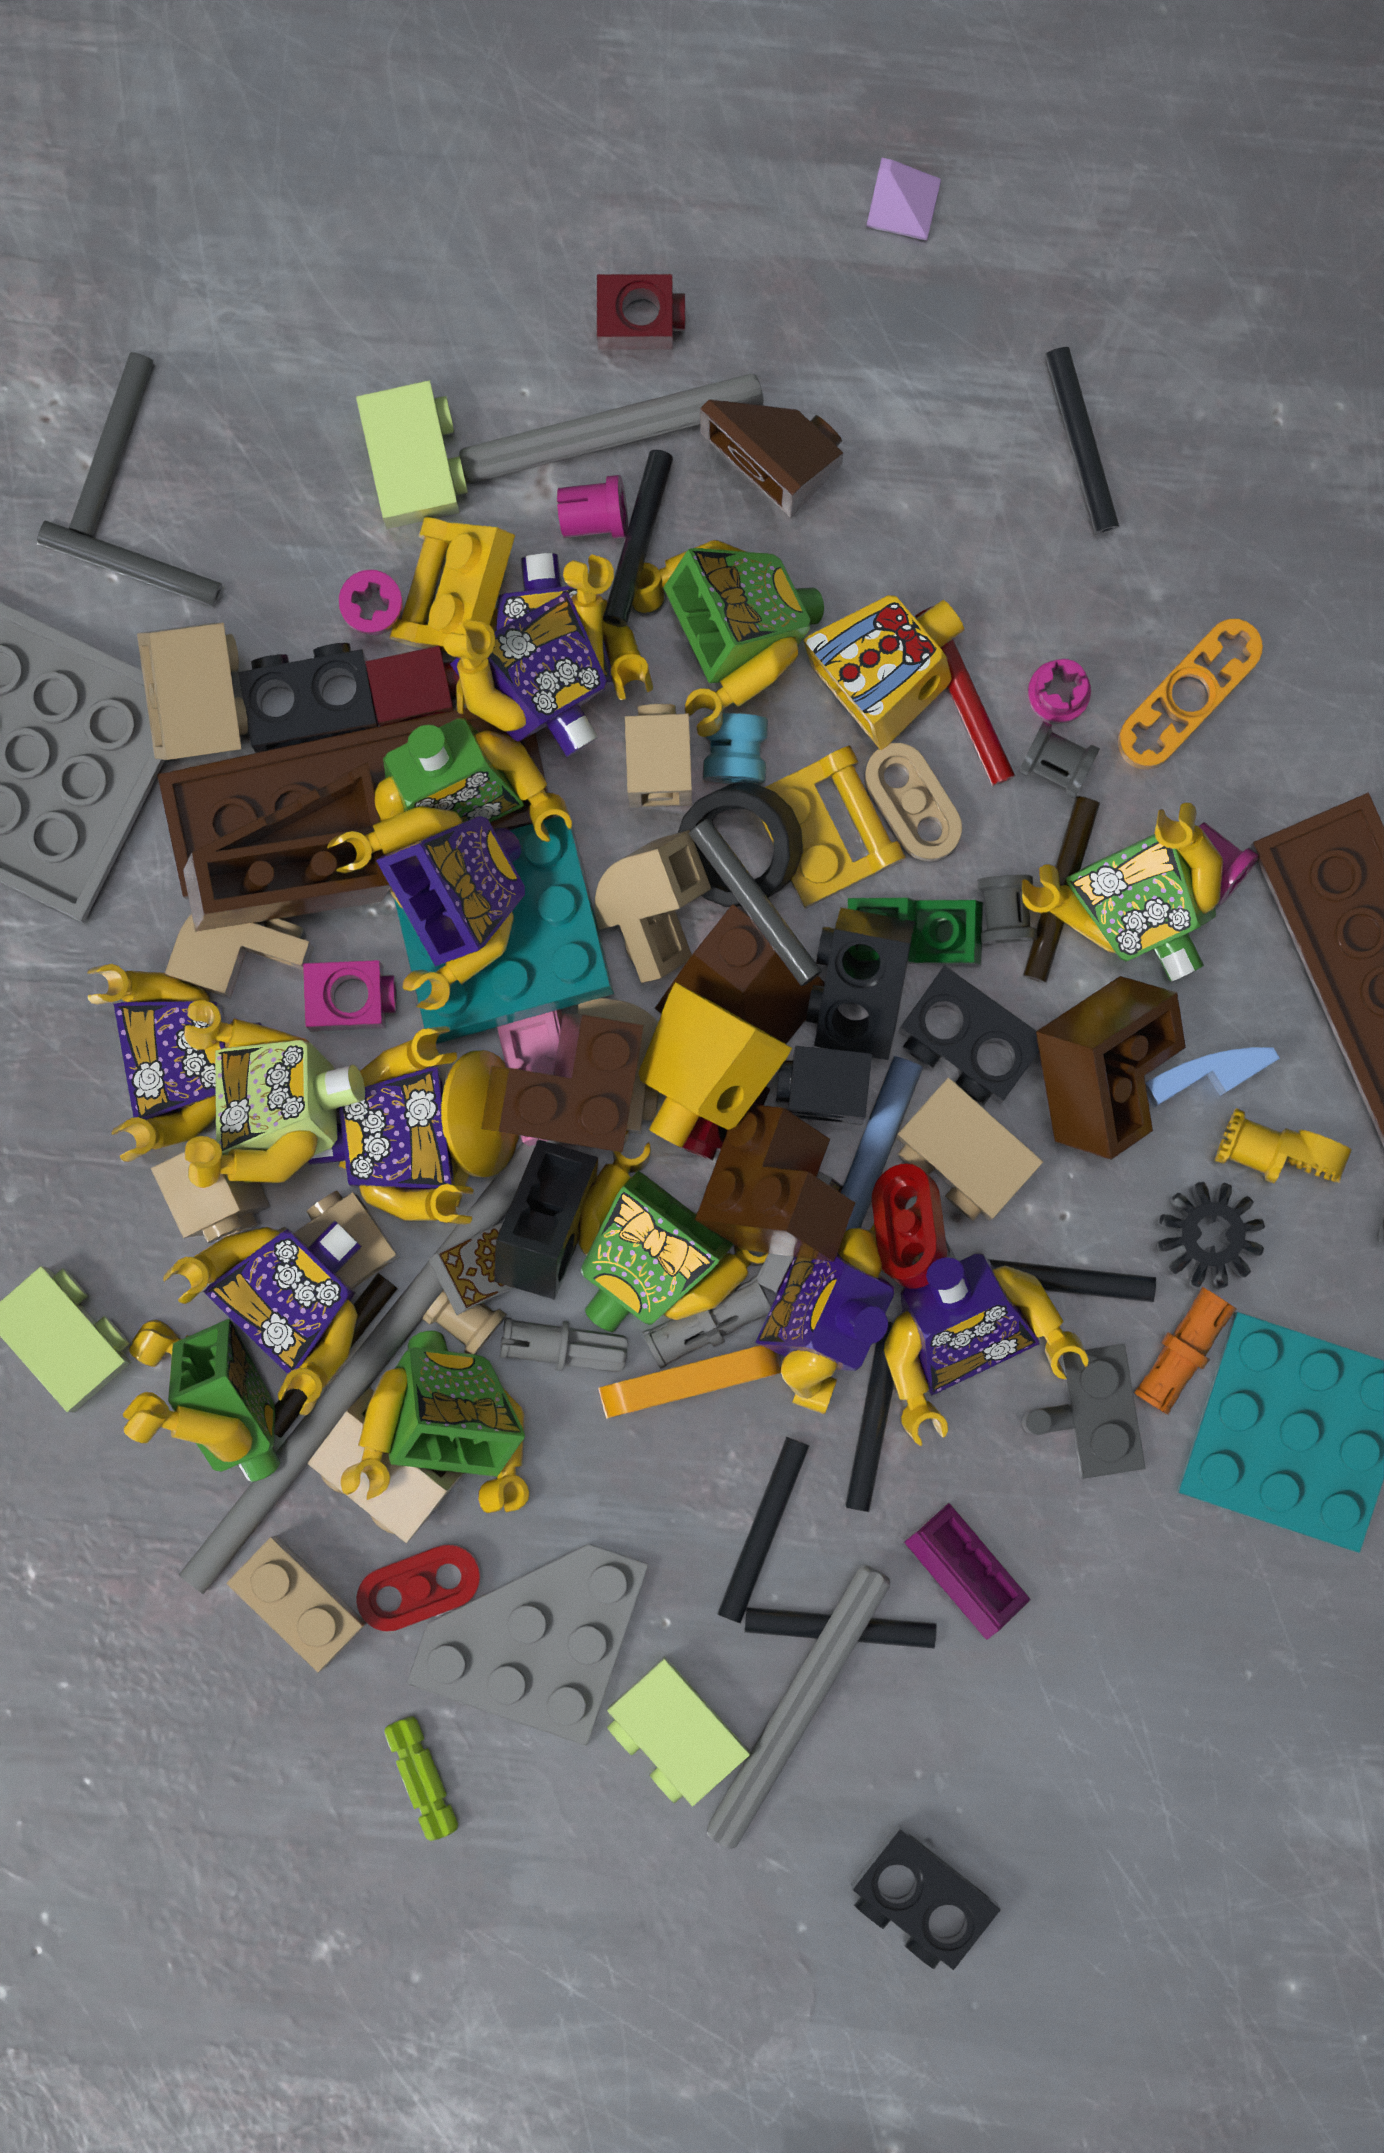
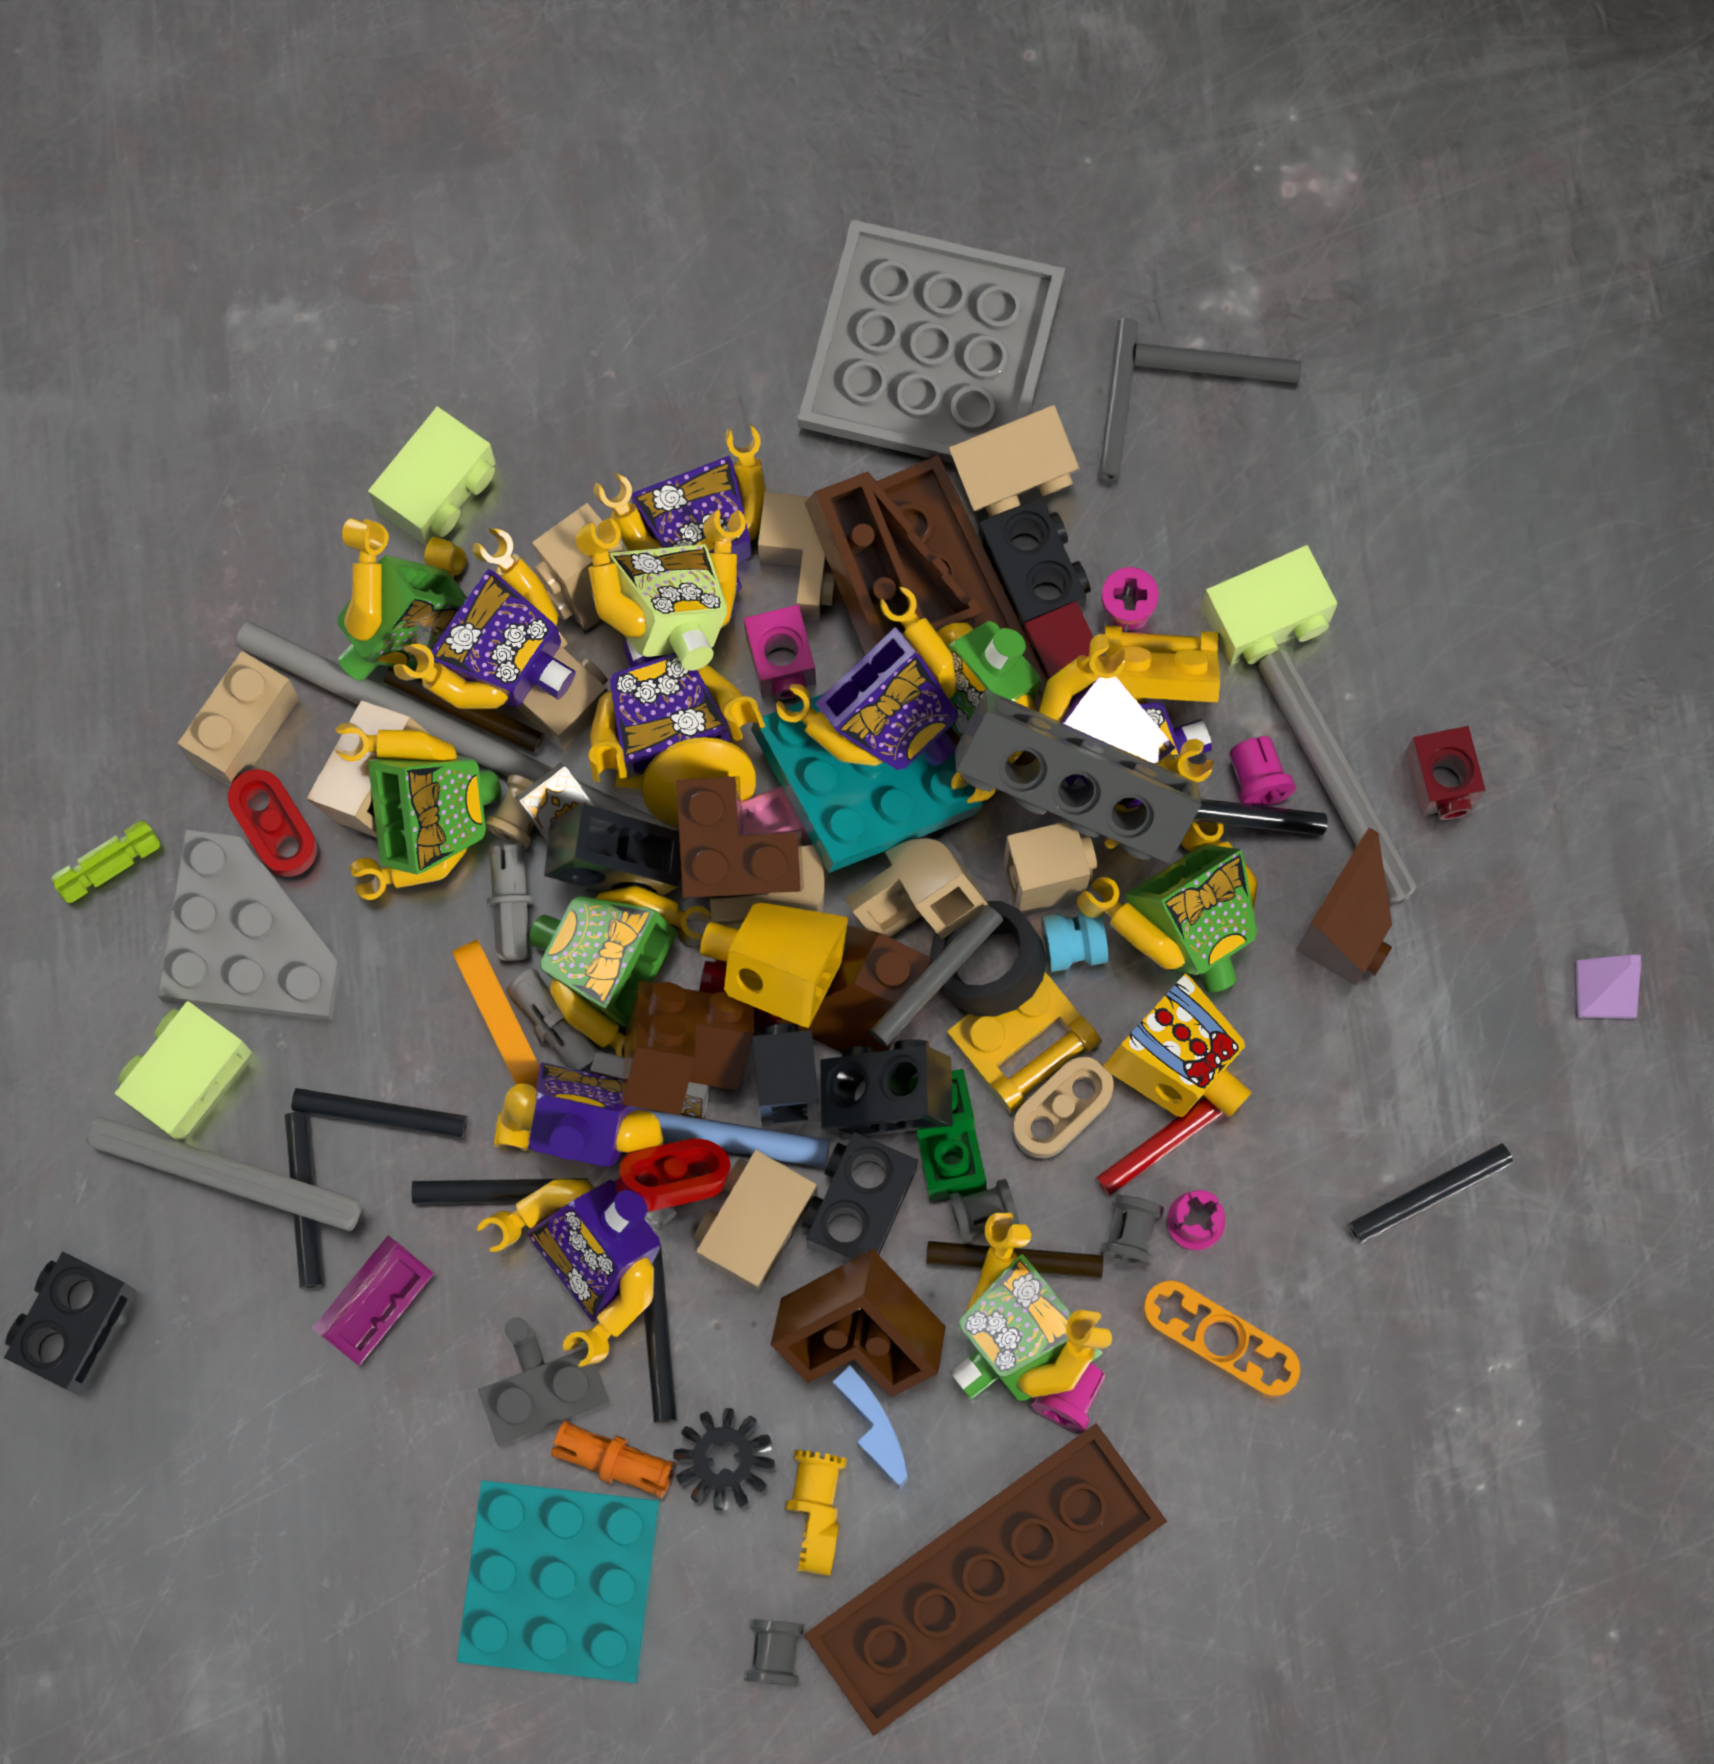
camera: 75 degrees right, 10 degrees down
none -> dark grey brick [955,689,1202,864]

